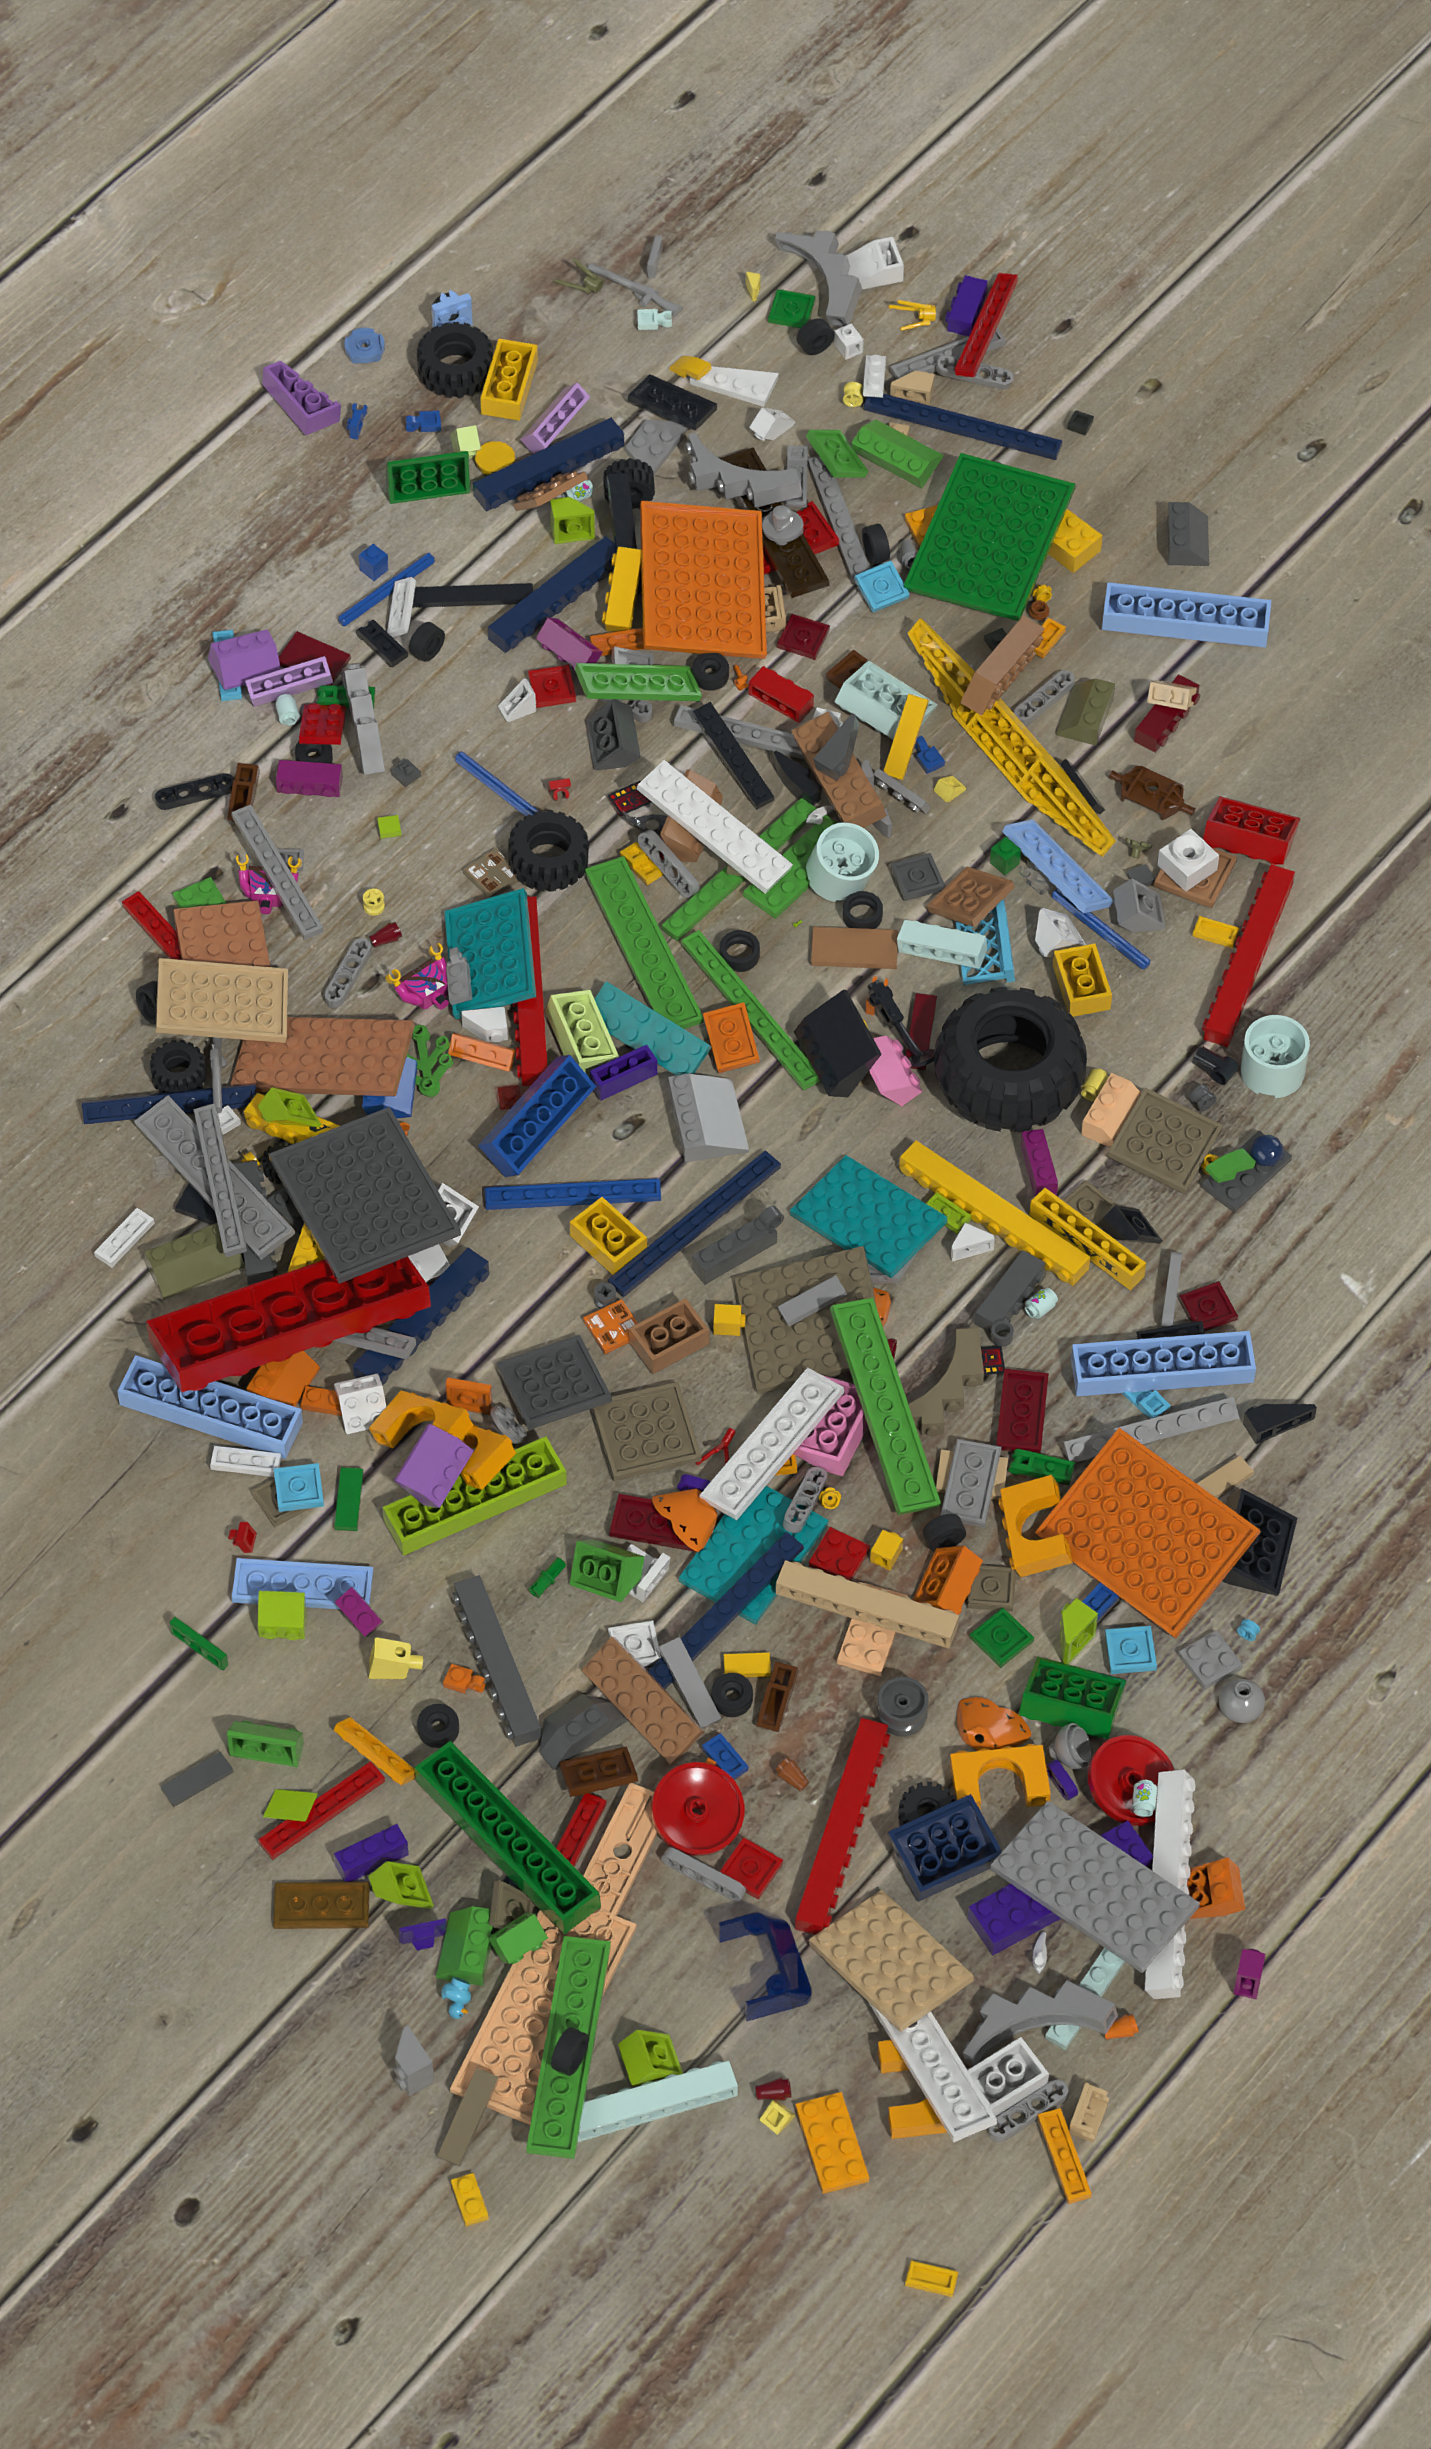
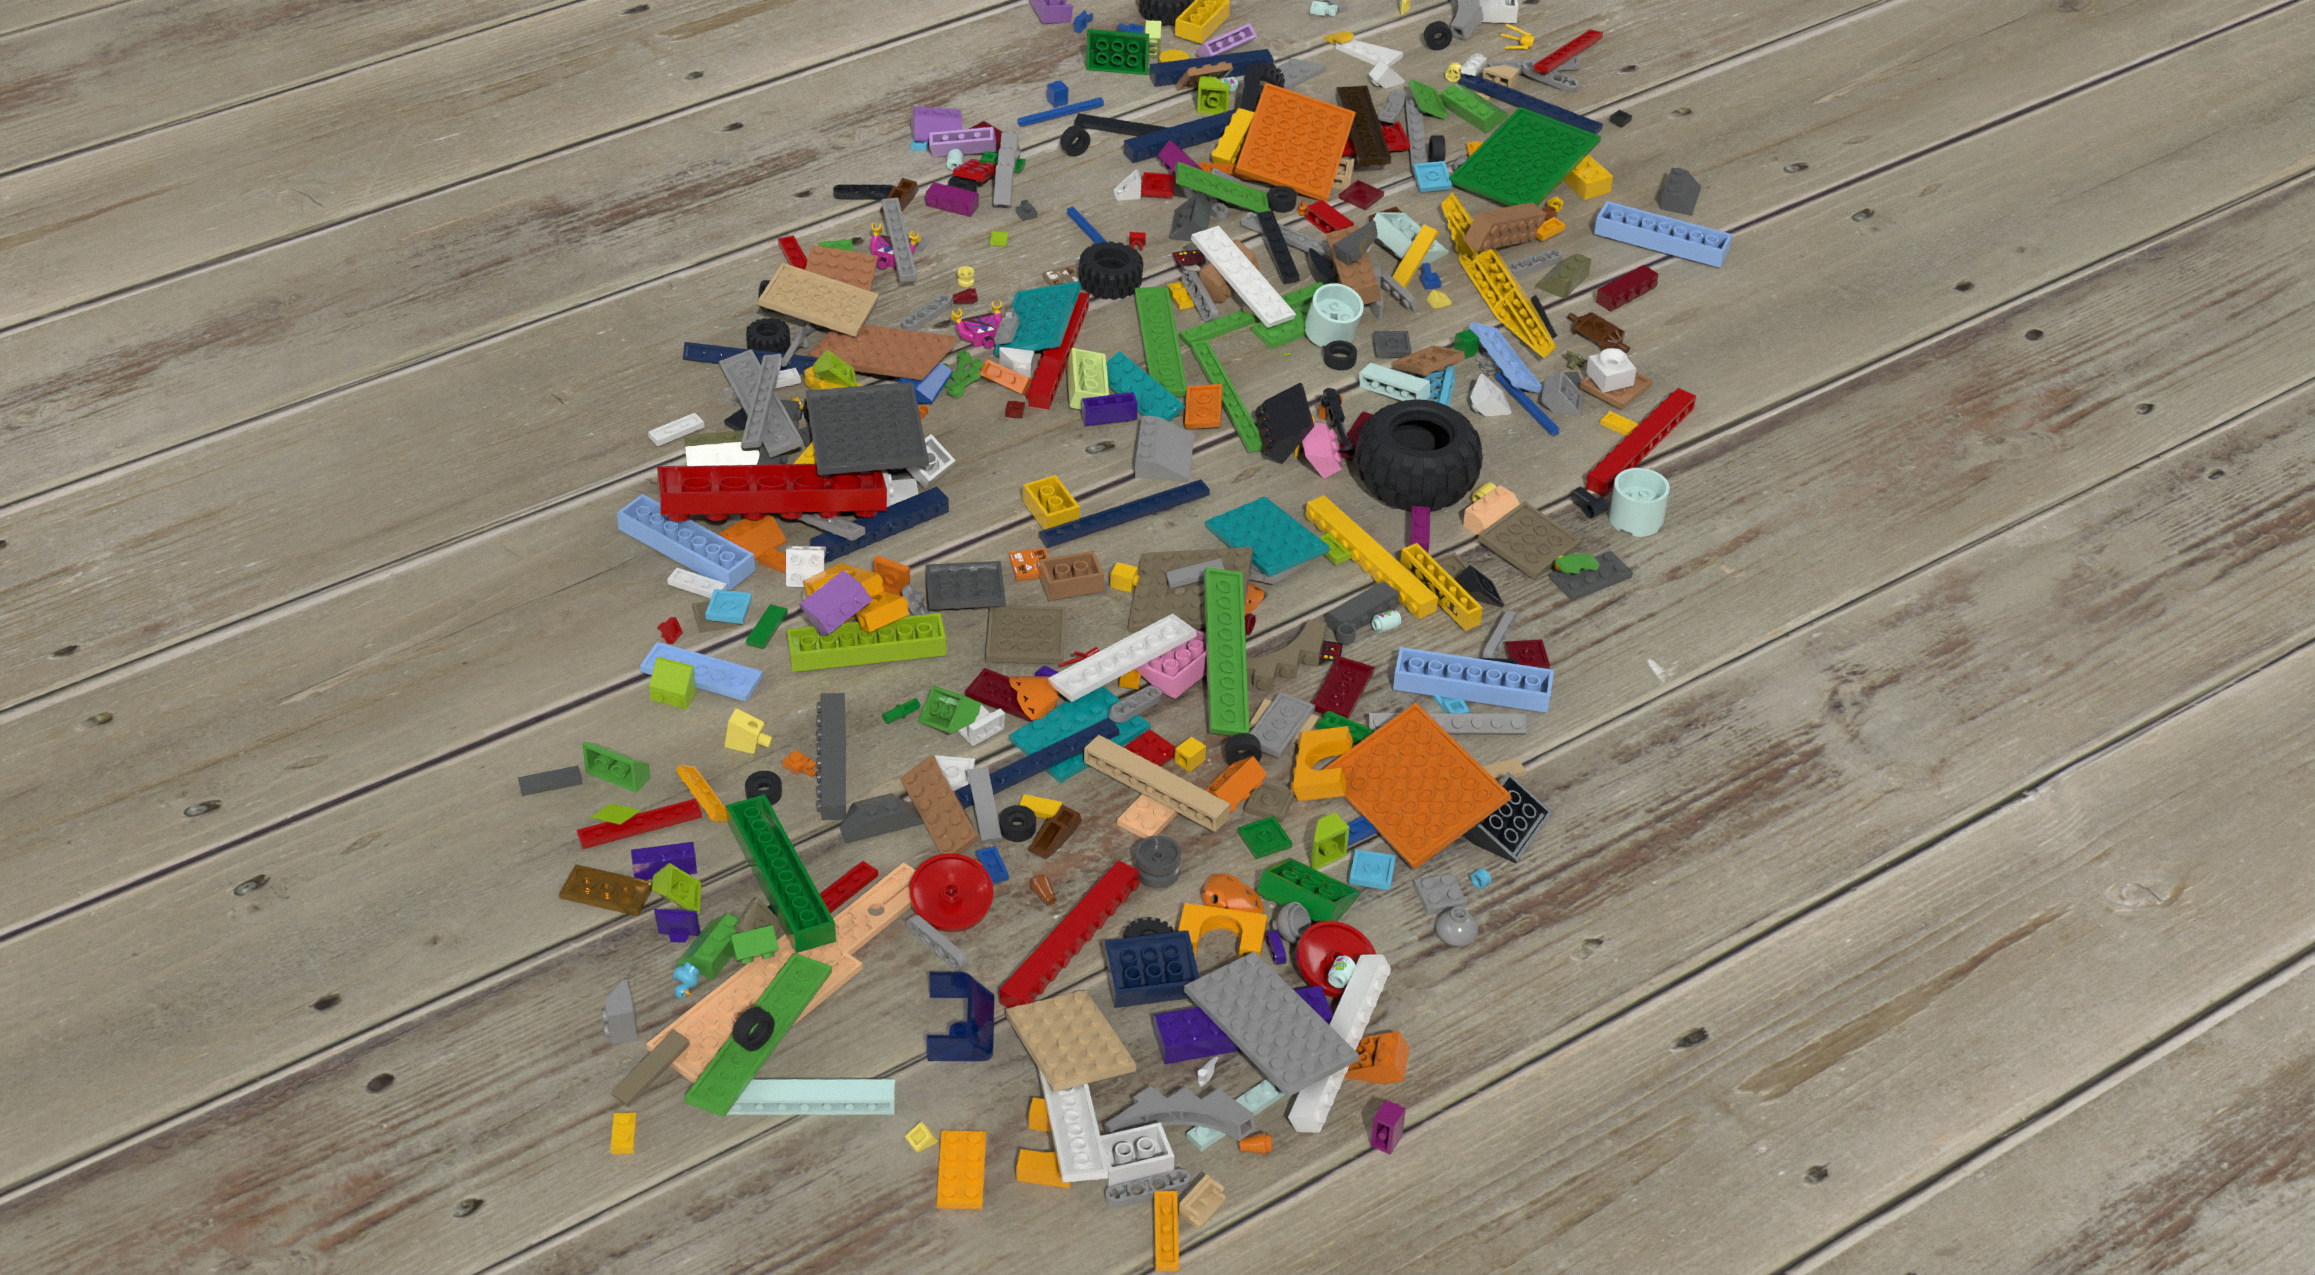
camera: 15 degrees right, 15 degrees down
green tile [170,1617,228,1671] -> none
magenta brick [335,1587,384,1637] -> none
black plate [356,620,408,667] -> none
white plate [387,577,416,637] -> none
blue brick [478,1055,597,1177] -> none
blue tile [485,1178,661,1210] -> none
reddish brown plate [559,1746,638,1797] -> none
dark grey wheel [594,1282,616,1309] -> none
lime slope [618,2030,683,2087] -> none
black plate [628,374,717,431] -> none
light grey arch [686,432,802,507] -> none
dark grey hinge [692,1206,784,1285] -> none
black tyre [720,930,760,972] -> none
red plate [720,1837,783,1900] -> none
dark red cone [756,2077,792,2101] -> none
light grey plate [762,505,803,545] -> none
green tile [768,289,816,329] -> none
medium nougat tile [811,927,898,969] -> none
yellow plate [819,1487,841,1509] -> none
white brick [834,323,863,360] -> none
dark purple brick [945,275,988,336] -> none
white slope [951,1223,995,1262] -> none
yellow brick [1053,944,1112,1017] -> none
tan hinge [1147,680,1197,710] -> none
dark grey wheel [1189,1084,1217,1112] -> none
red slope [1203,796,1301,865] -> none
black slope [1243,1404,1317,1444] -> none
dark blue hair [1250,1134,1284,1167] -> none

